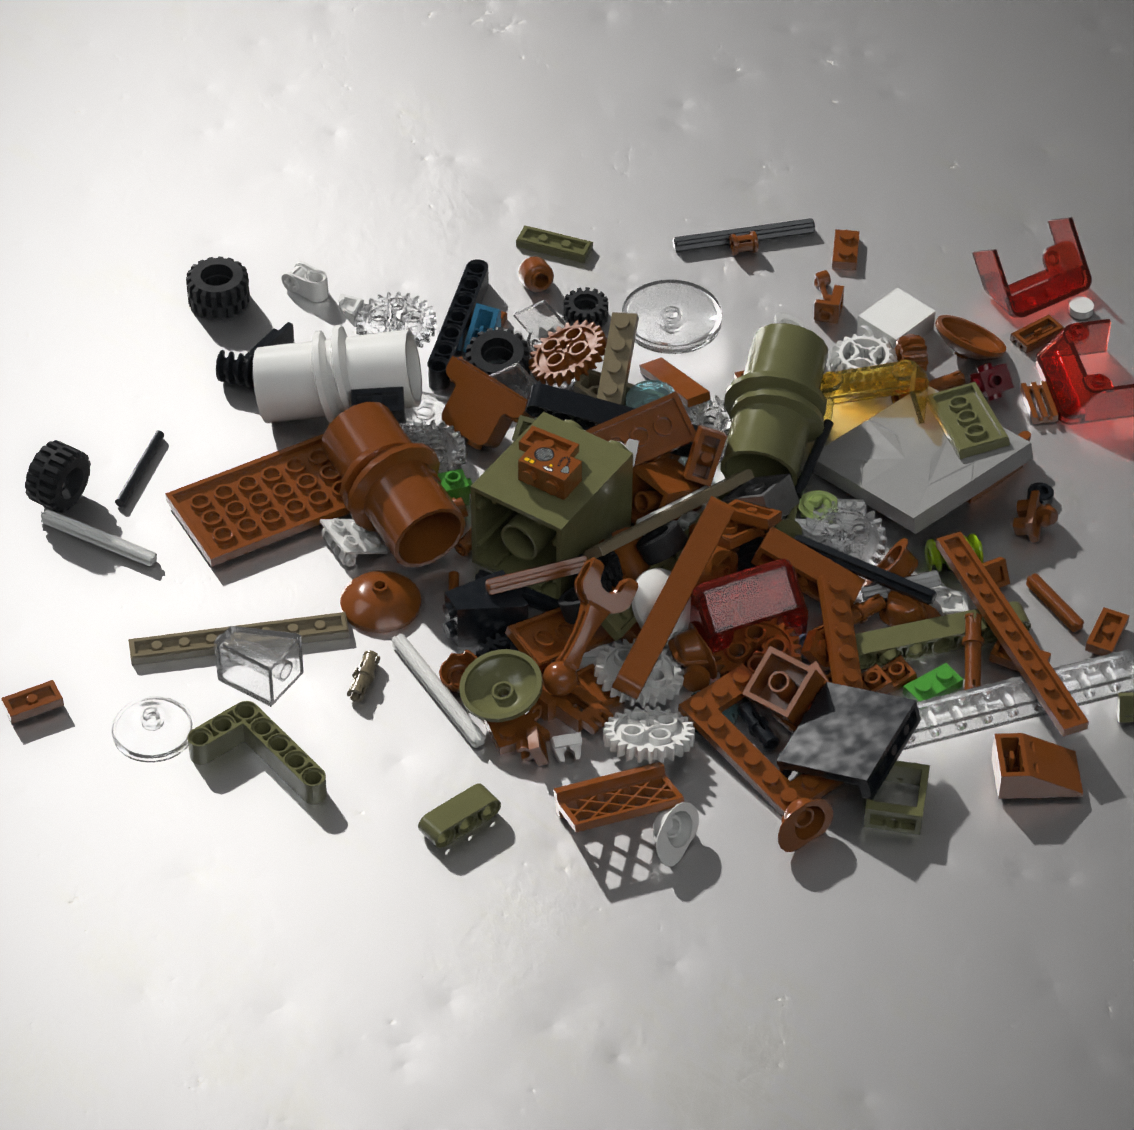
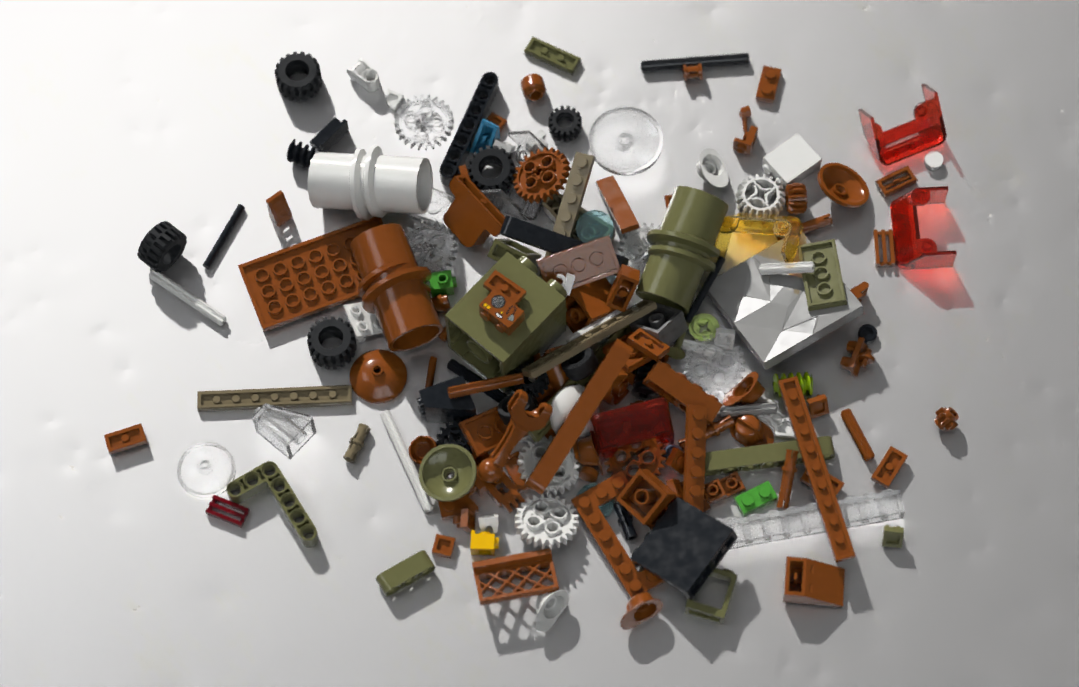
camera: 10 degrees right, 20 degrees up
black panel [351,387,406,424] -> none
black axle [794,535,937,605] -> none
dark red brick [969,363,1014,401] -> none
none -> dark red tile [205,495,250,528]
none -> dark orange slope [266,190,292,227]
none -> black tyre [307,316,357,370]
none -> dark orange tile [432,534,456,559]
none -> yellow brick [470,530,499,556]
none -> white axle [759,261,815,275]

